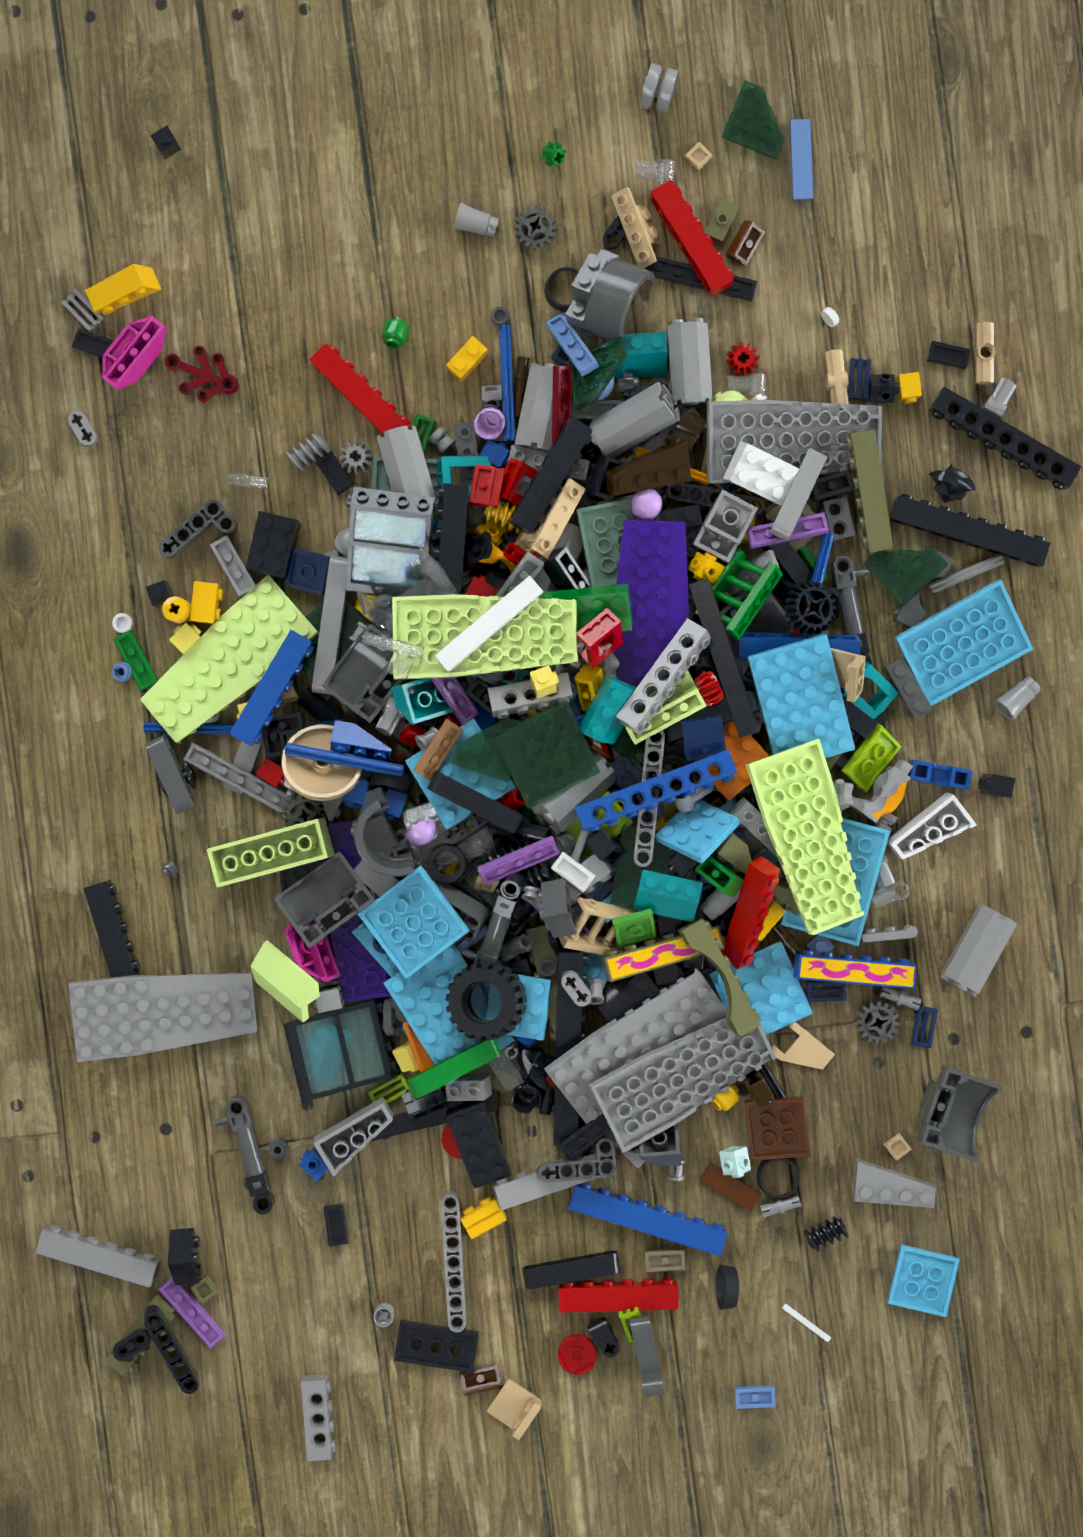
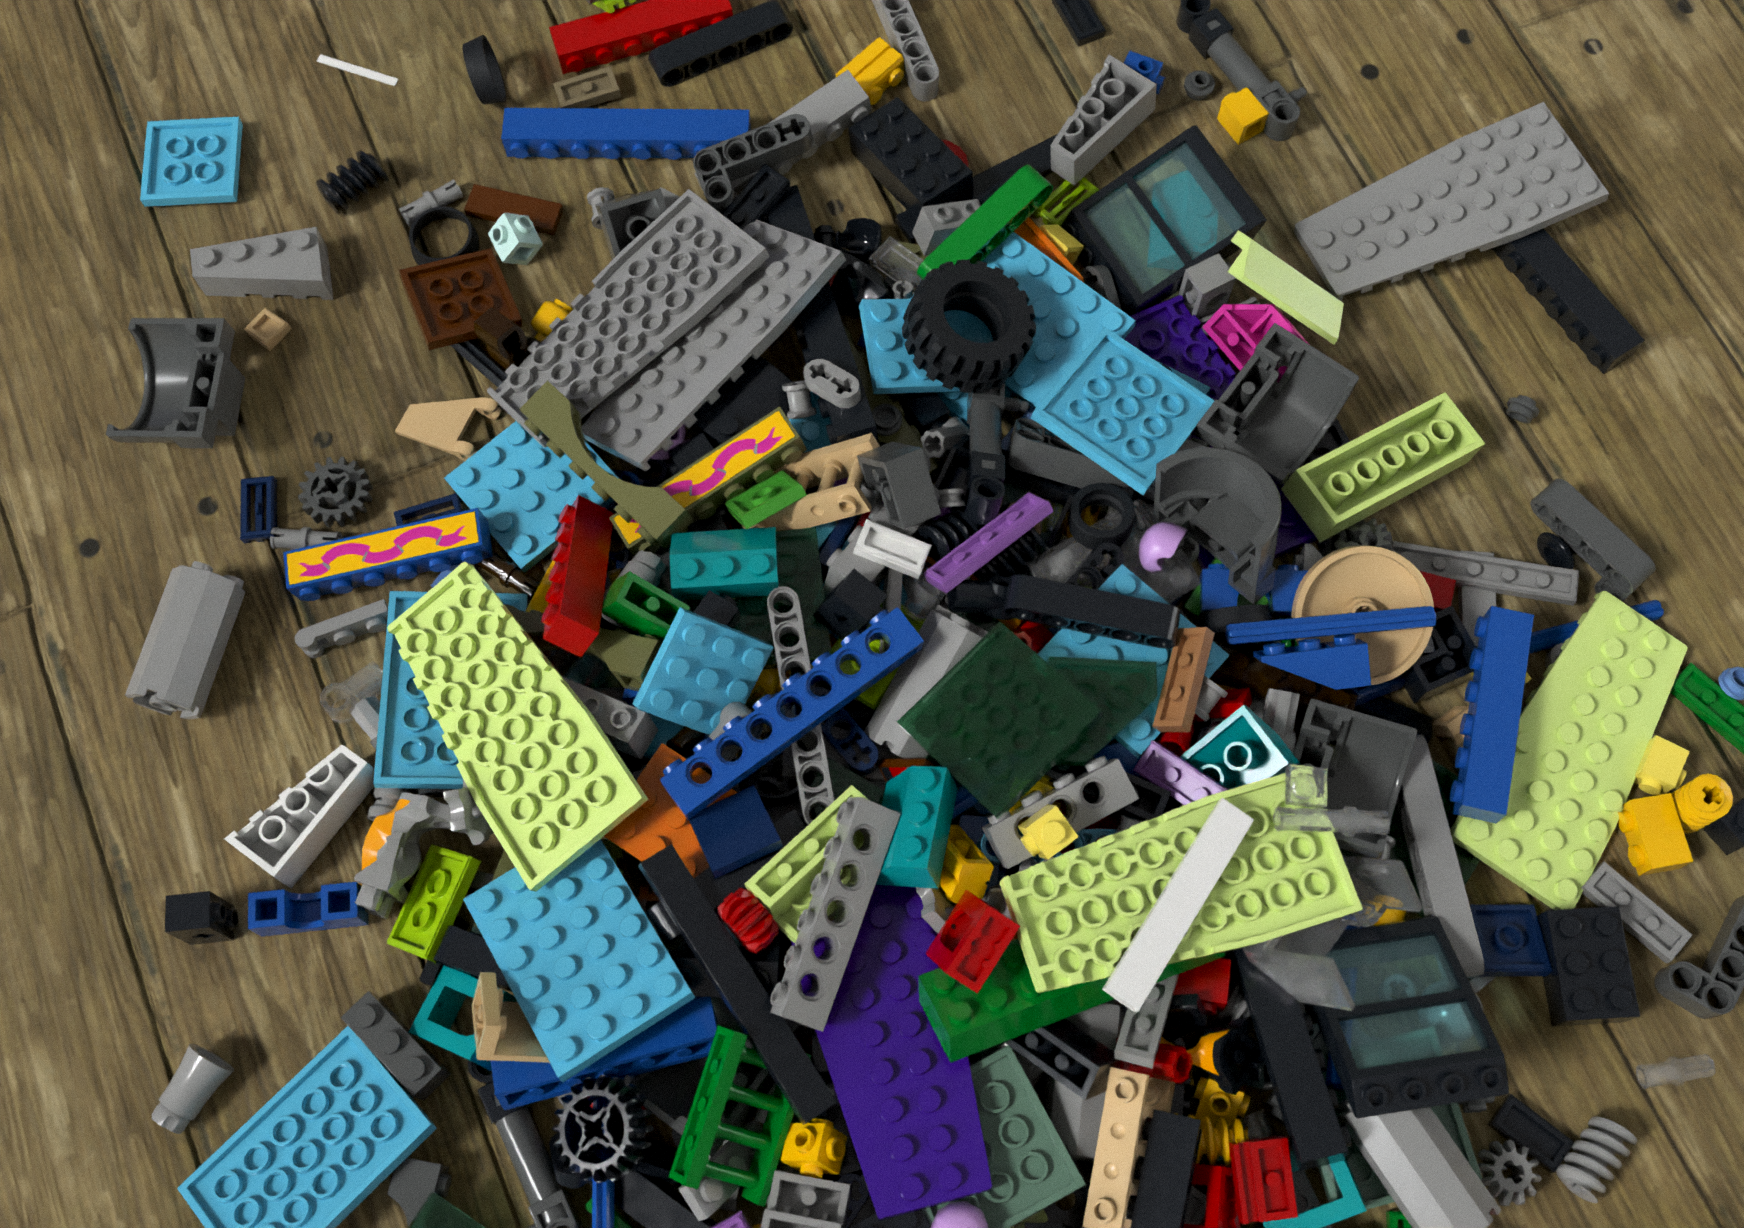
camera: 160 degrees right, 20 degrees down
none -> yellow brick [1217,87,1269,145]

